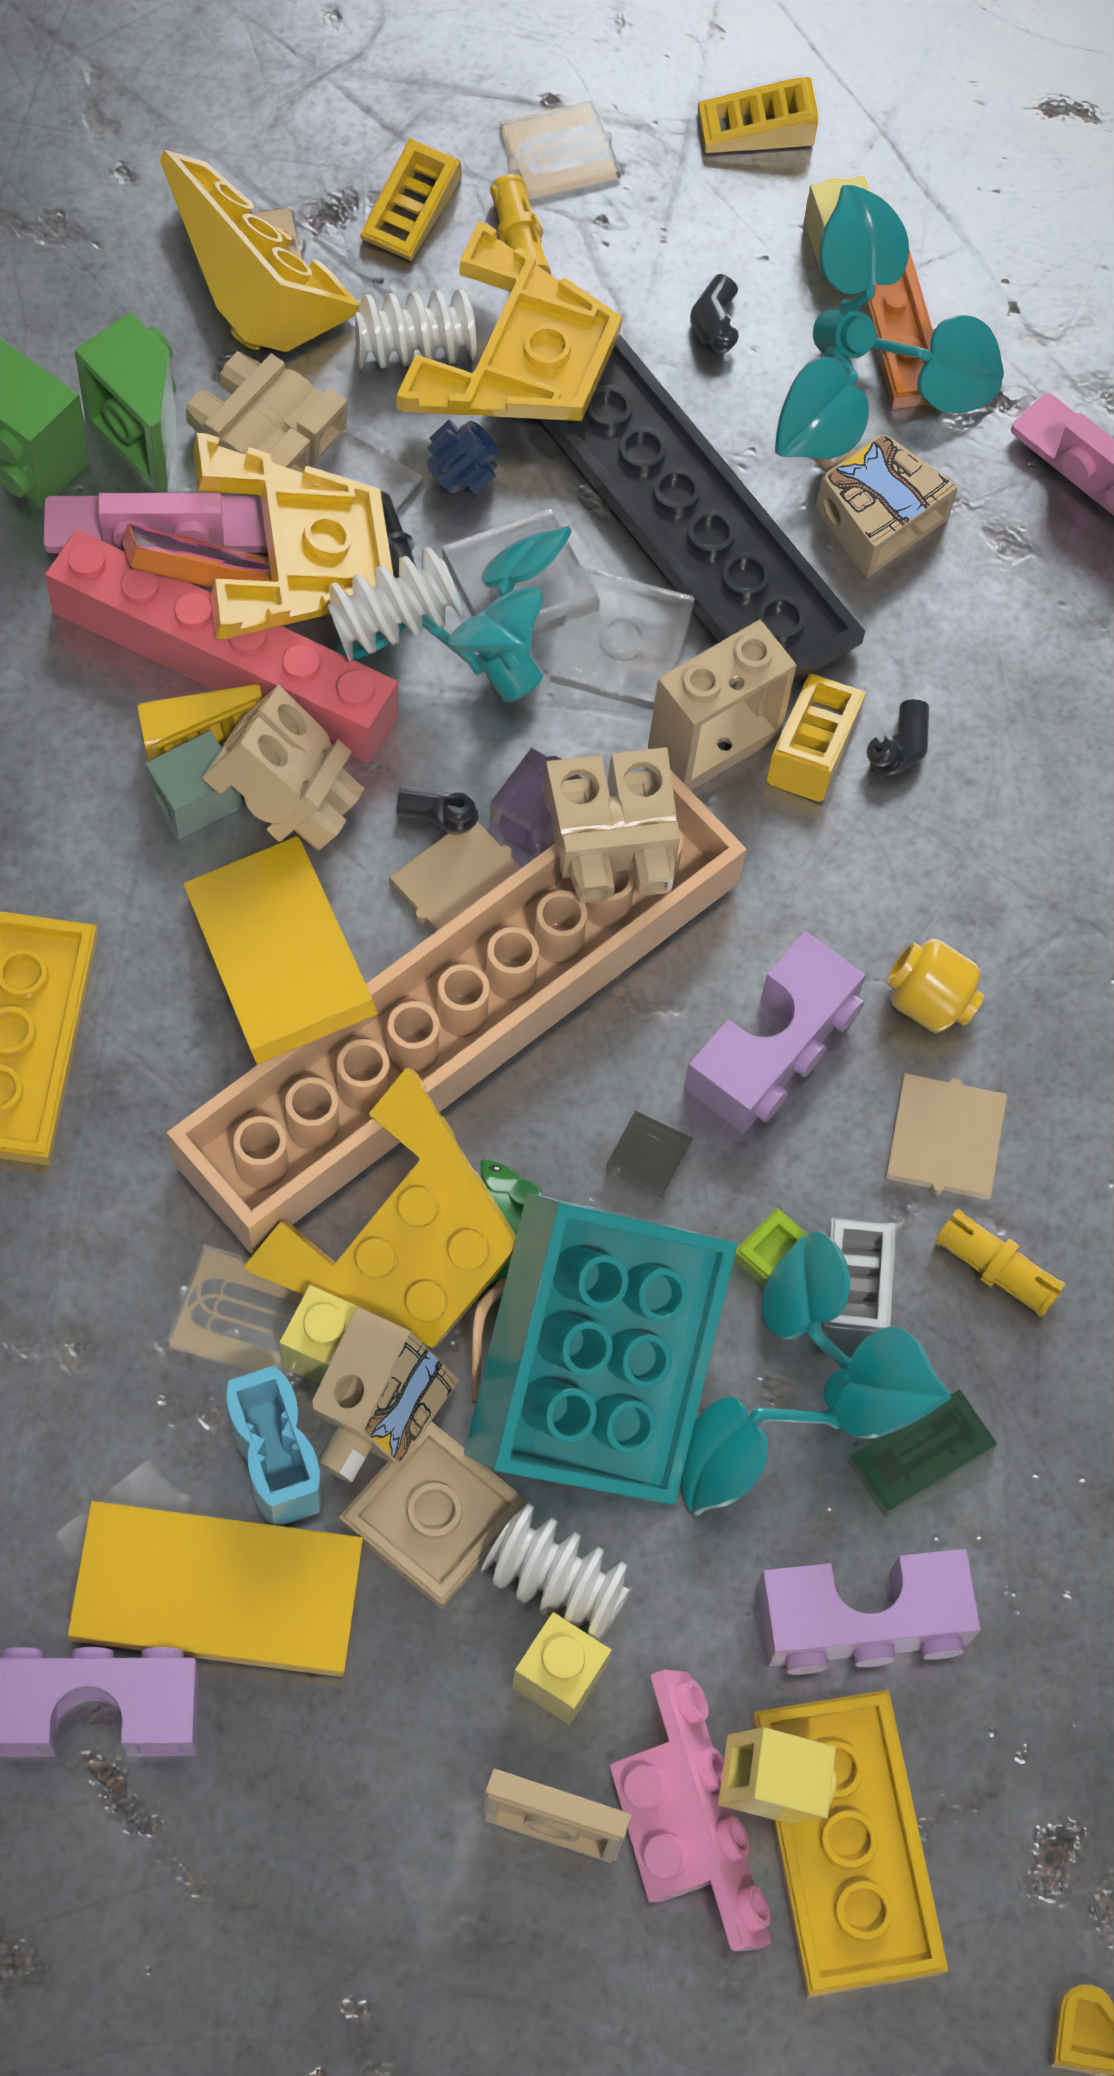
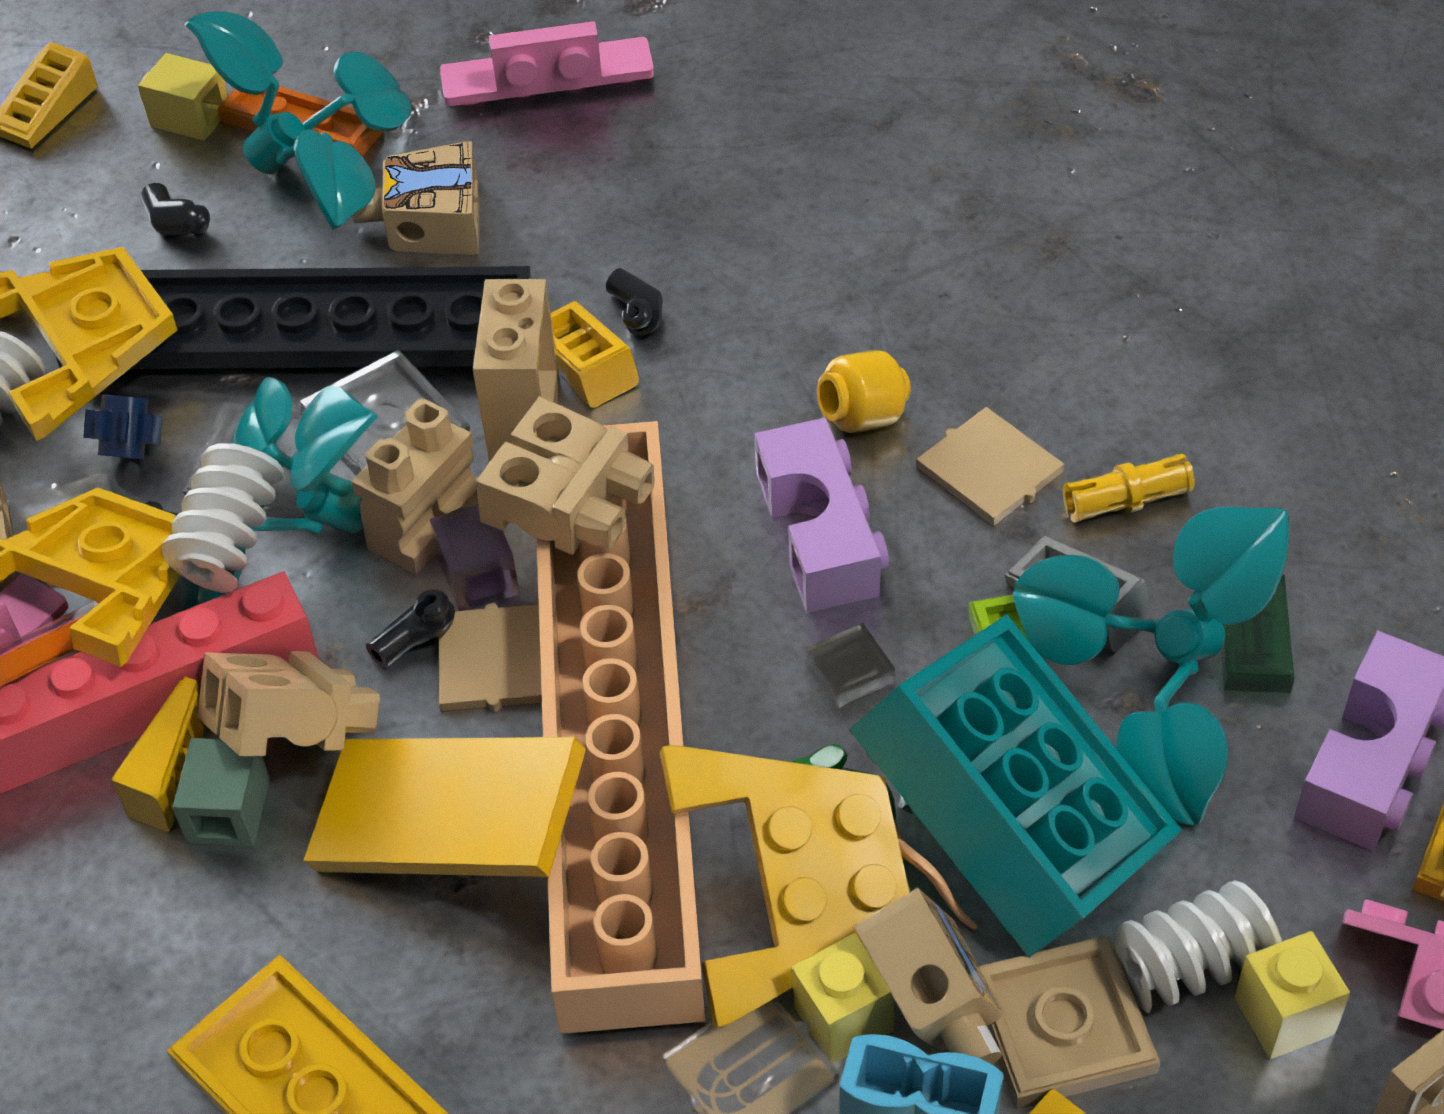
camera: 45 degrees left, 15 degrees down
none -> tan hips [351,399,479,575]

